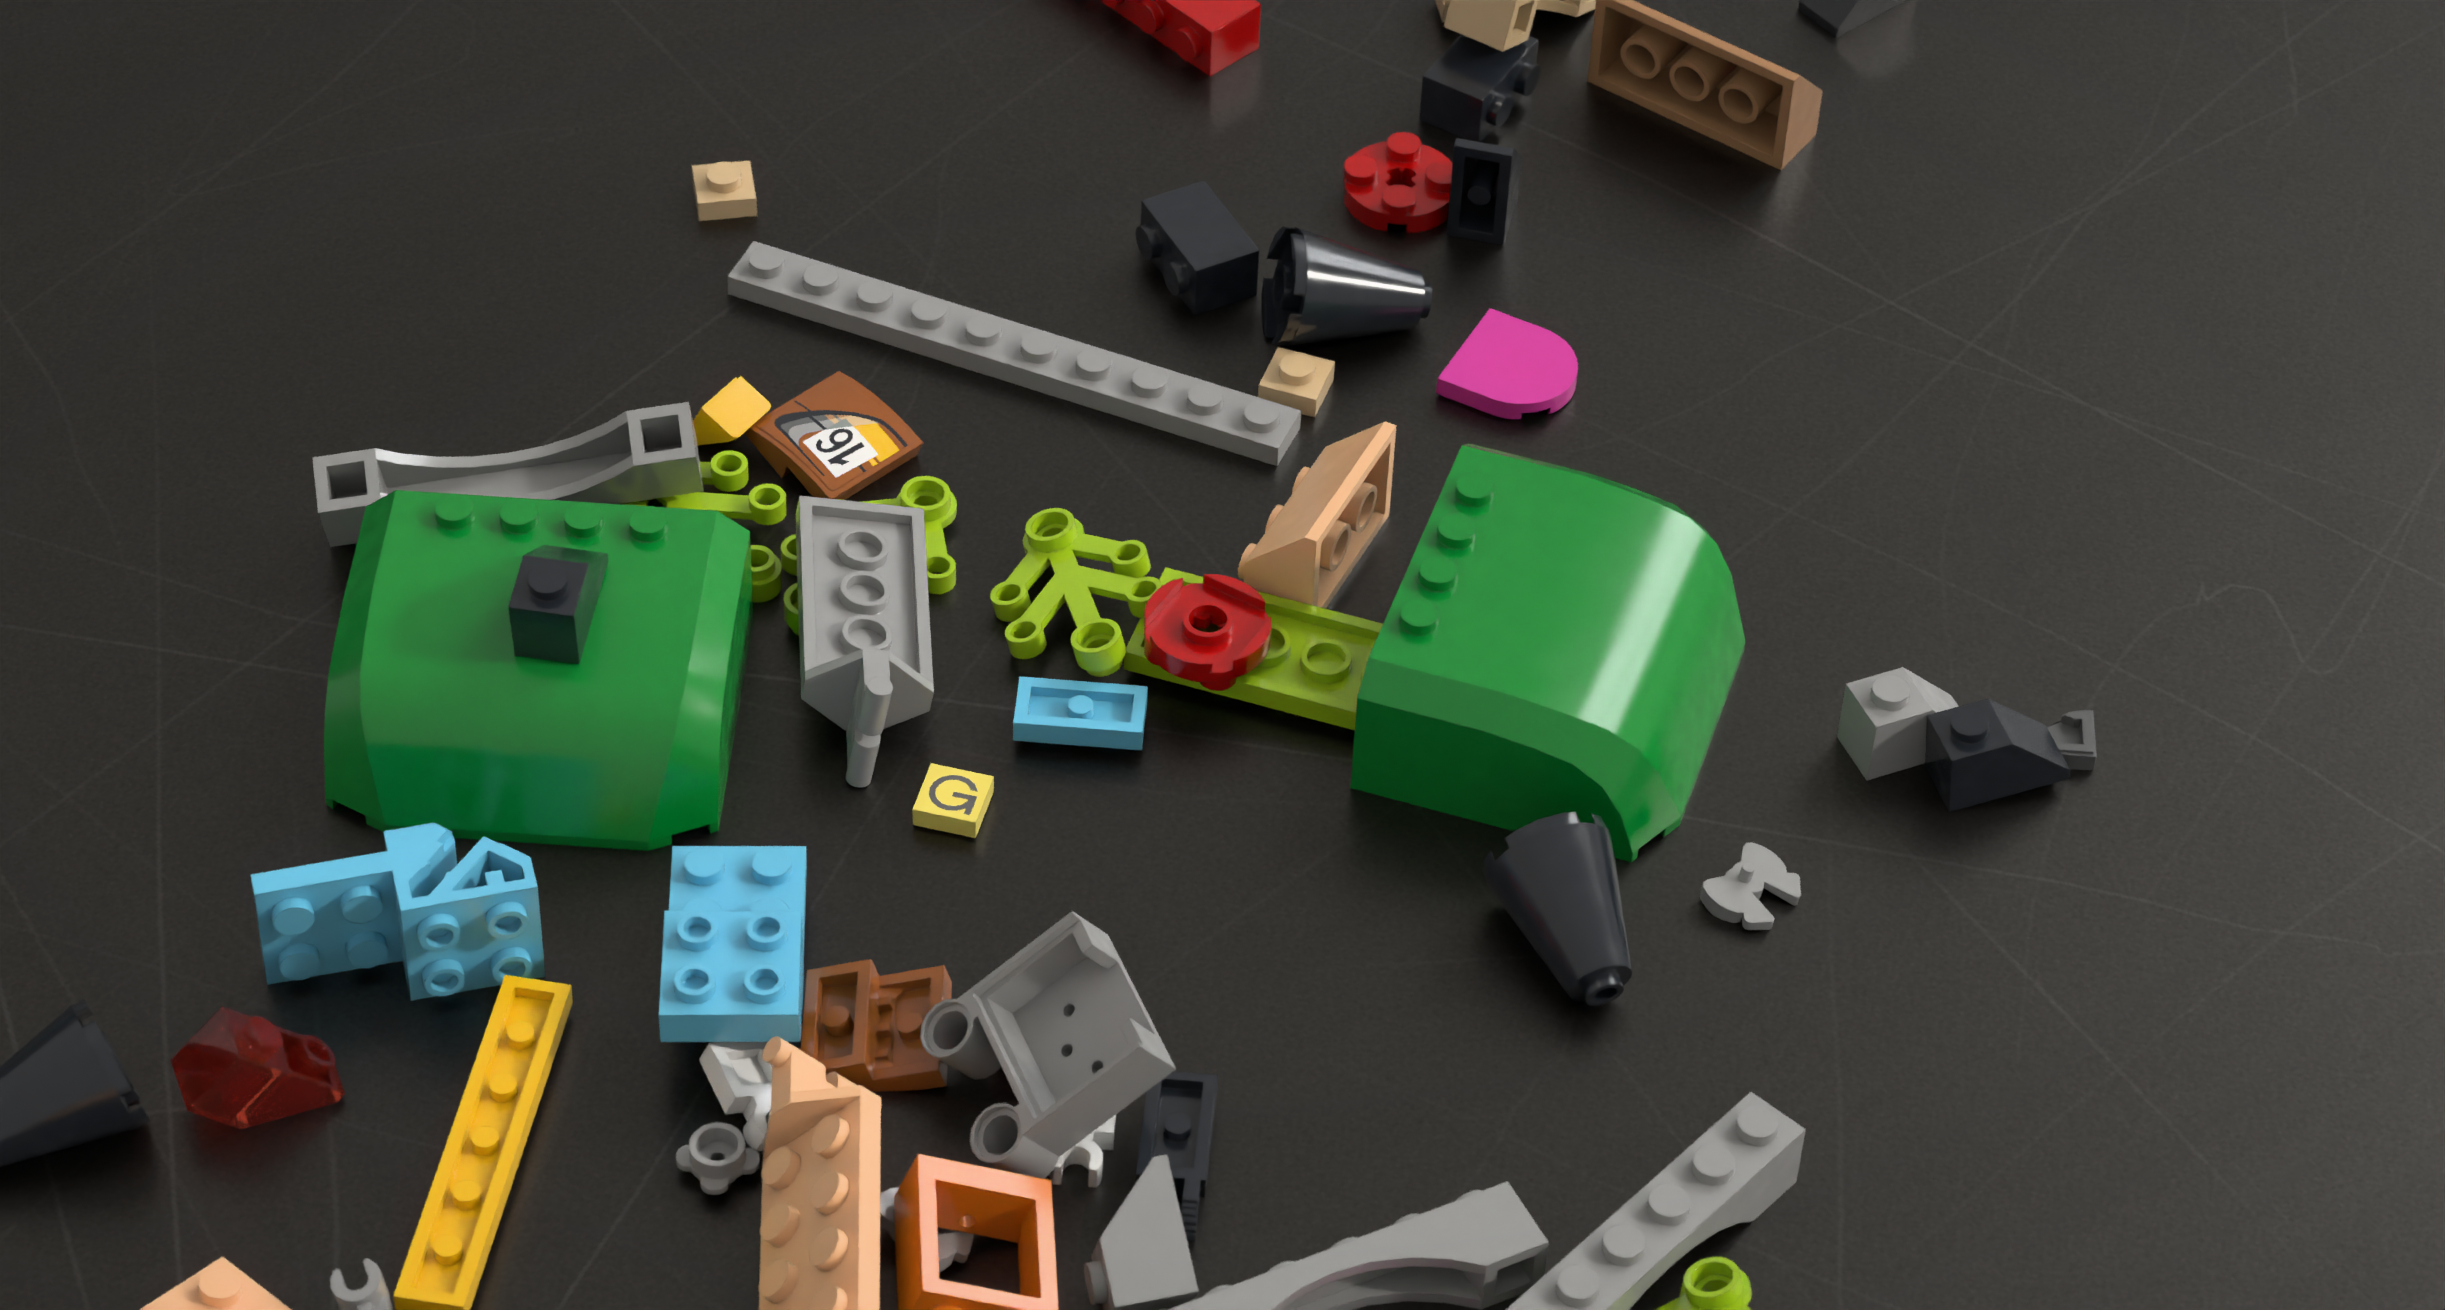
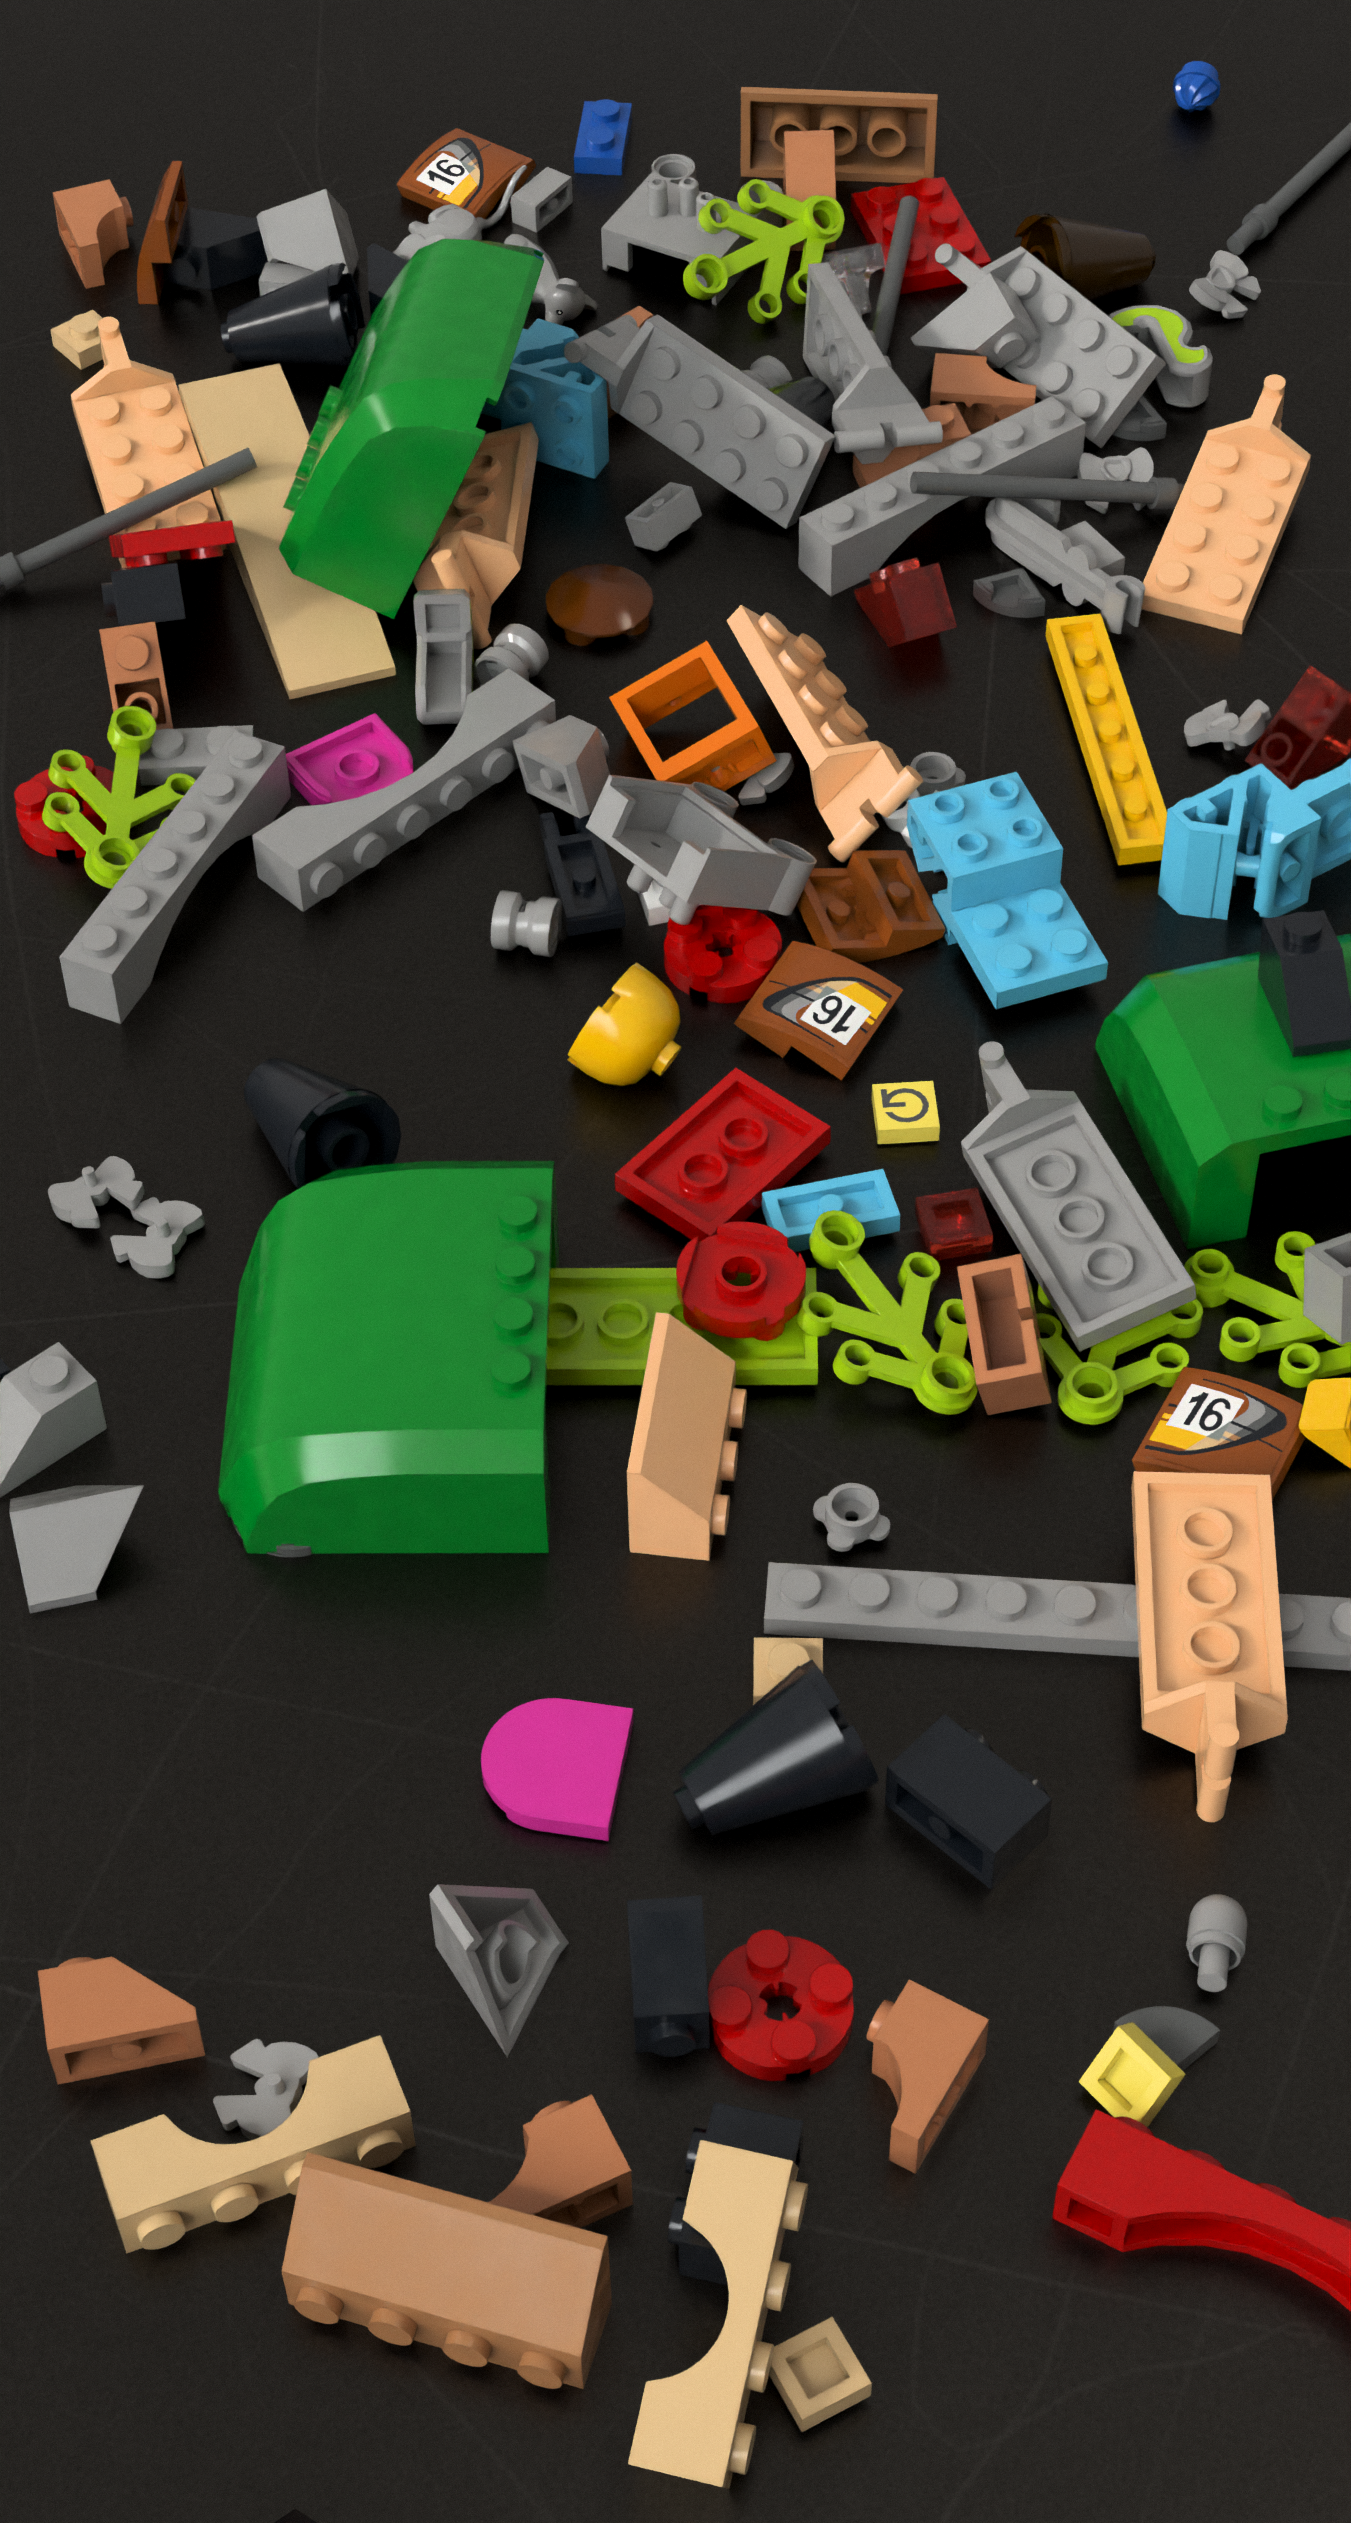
camera: 165 degrees right, 5 degrees up
none -> light grey slope [9,1485,144,1614]
none -> nougat slope [38,1956,205,2085]
none -> light grey piece [48,1156,145,1228]
none -> tan arch [91,2035,416,2253]
none -> light grey piece [213,2039,318,2140]
none -> light grey slope [429,1884,569,2058]
none -> nougat arch [488,2094,633,2228]
none -> light grey wheel [491,890,563,957]
none -> yellow cylinder [567,962,682,1086]
none -> red plate [615,1068,831,1243]
none -> dark orange slope [734,941,903,1080]
none -> light grey plate [813,1483,890,1552]
none -> nougat arch [867,1979,989,2174]
none -> clear red plate [915,1188,993,1260]
none -> nougat piece [957,1254,1052,1415]
none -> light yellow plate [1079,2022,1186,2127]
none -> dark grey tile [1113,2006,1220,2071]
none -> light nougat hinge [1131,1471,1288,1822]
none -> light grey piece [1184,699,1271,750]
none -> light grey cylinder [1186,1894,1248,1992]

